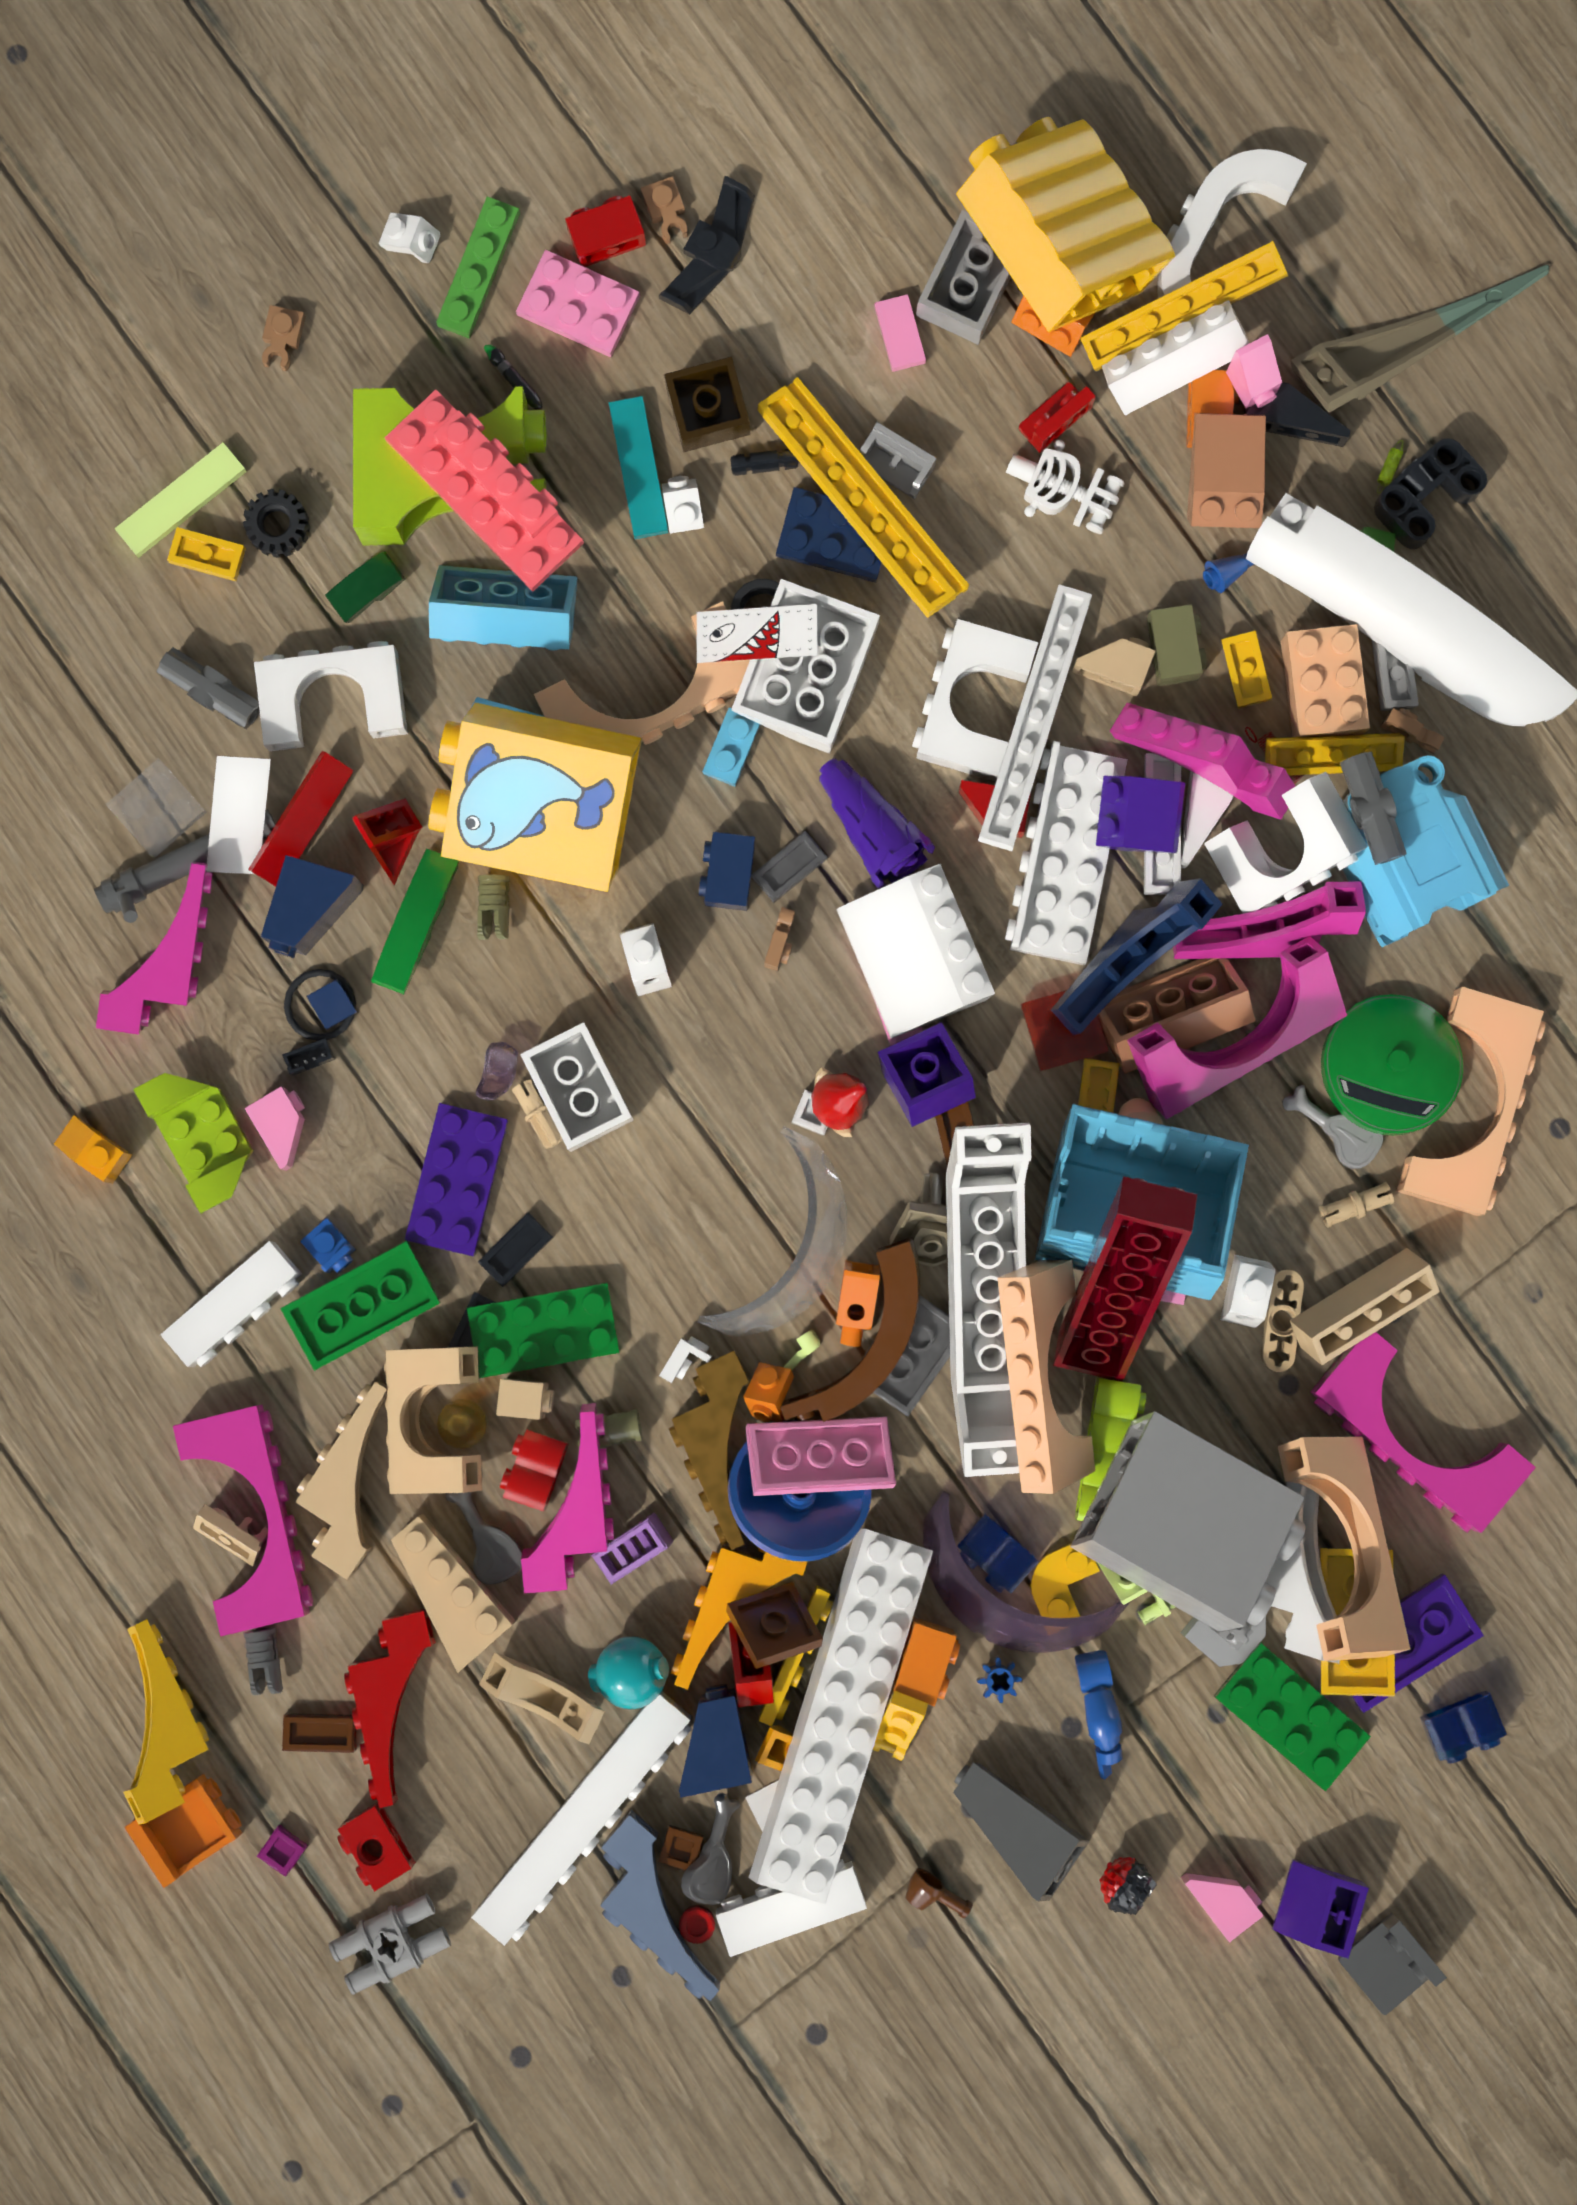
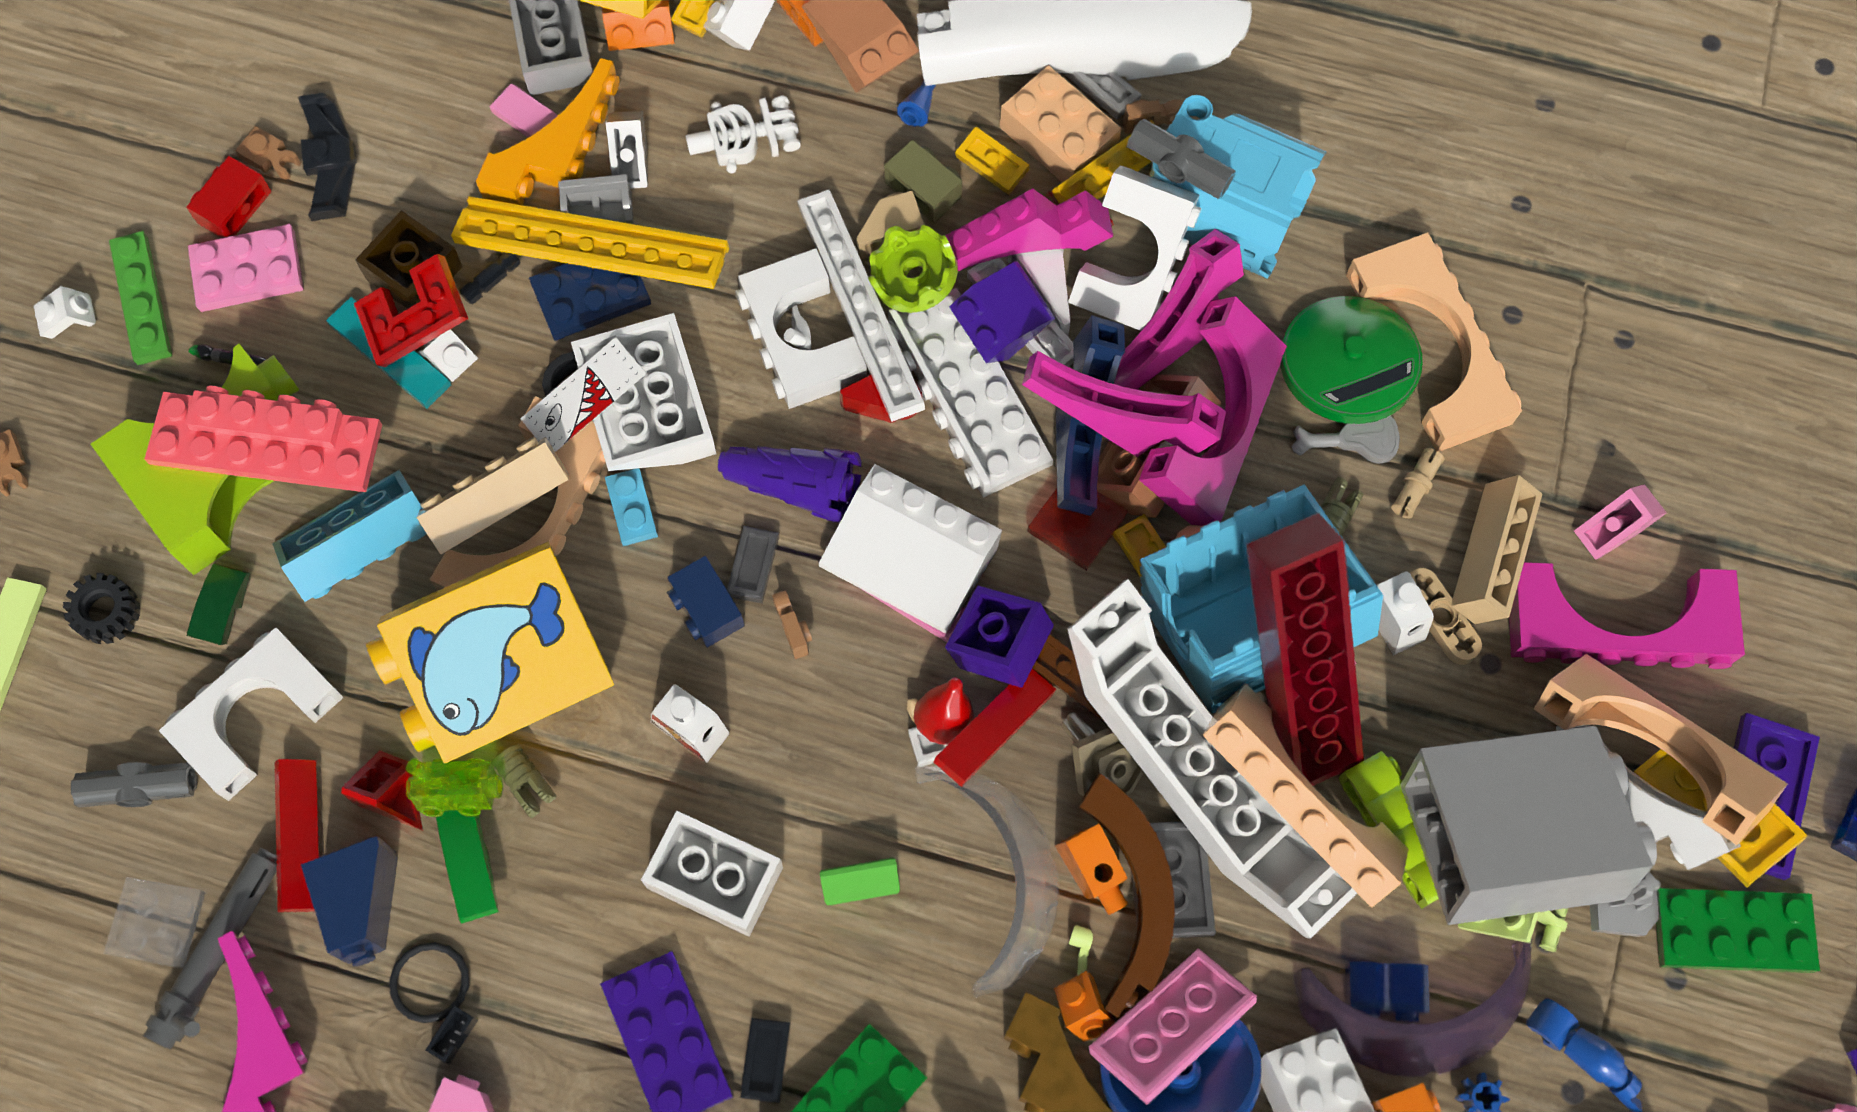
camera: 40 degrees left, 15 degrees down
yellow plate [167,527,246,582] -> none
white sticker [207,756,271,874] -> none
dark blue slope [306,979,357,1029] -> none
hair [475,1042,518,1100] -> none
tan axle [512,1079,563,1149] -> none
white bracket [659,1336,712,1383] -> none
red bracket [1018,382,1096,453] -> none
yellow plate [1030,1543,1100,1633] -> none
none -> red plate [354,254,469,367]
none -> clear neon green brick [406,758,503,817]
none -> tan brick [416,437,569,555]
none -> light orange arch [476,58,620,205]
none -> light grey slope [606,111,648,188]
none -> white bar [784,305,811,350]
none -> bright green slope [819,858,900,905]
none -> lime plate [868,225,958,313]
none -> red tile [933,669,1057,787]
none -> dark pink arch [1022,351,1226,457]
none -> olive hinge [1321,476,1364,536]
none -> bright pink slope [1574,484,1667,560]

